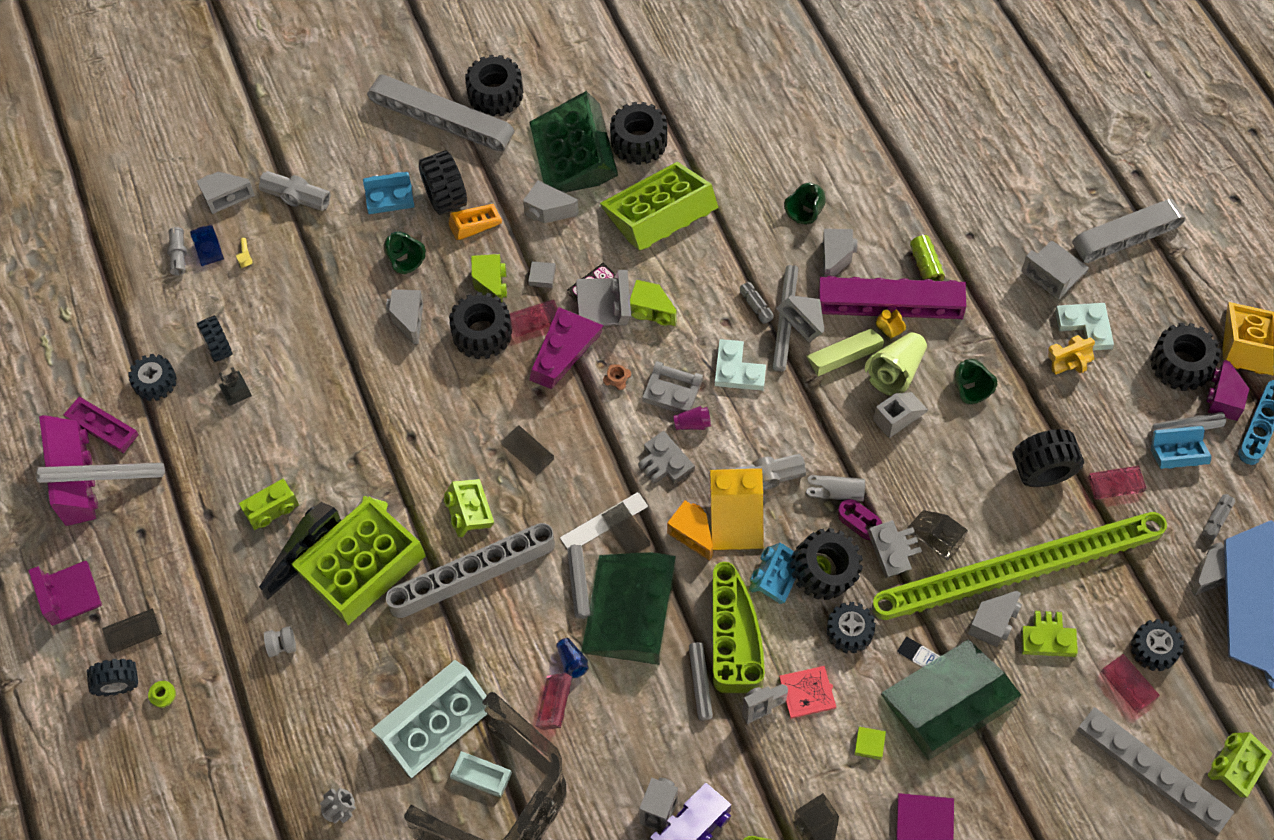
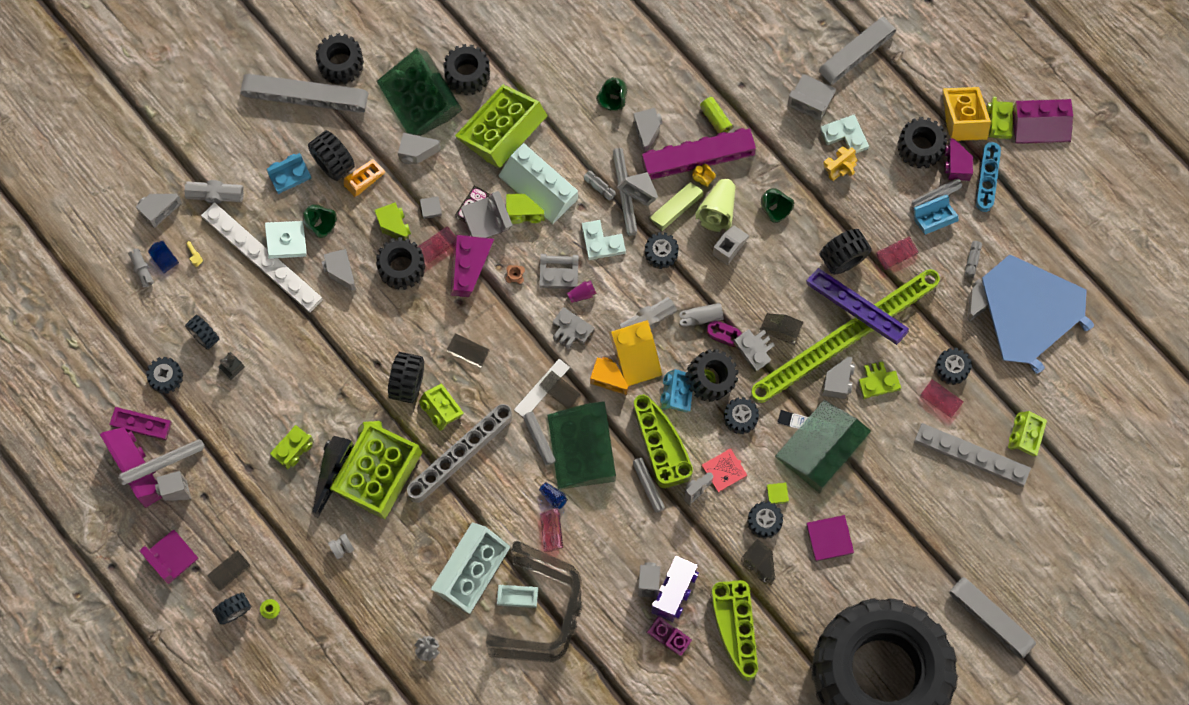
camera: 20 degrees left, 10 degrees up
none -> light grey slope [155,471,191,501]
none -> white plate [201,202,323,313]
none -> light aqua plate [265,221,307,259]
none -> black tyre [388,352,424,404]
none -> light aqua slope [499,143,578,225]
none -> black wheel [645,232,679,269]
none -> black wheel [747,501,783,539]
none -> dark purple plate [806,268,909,345]

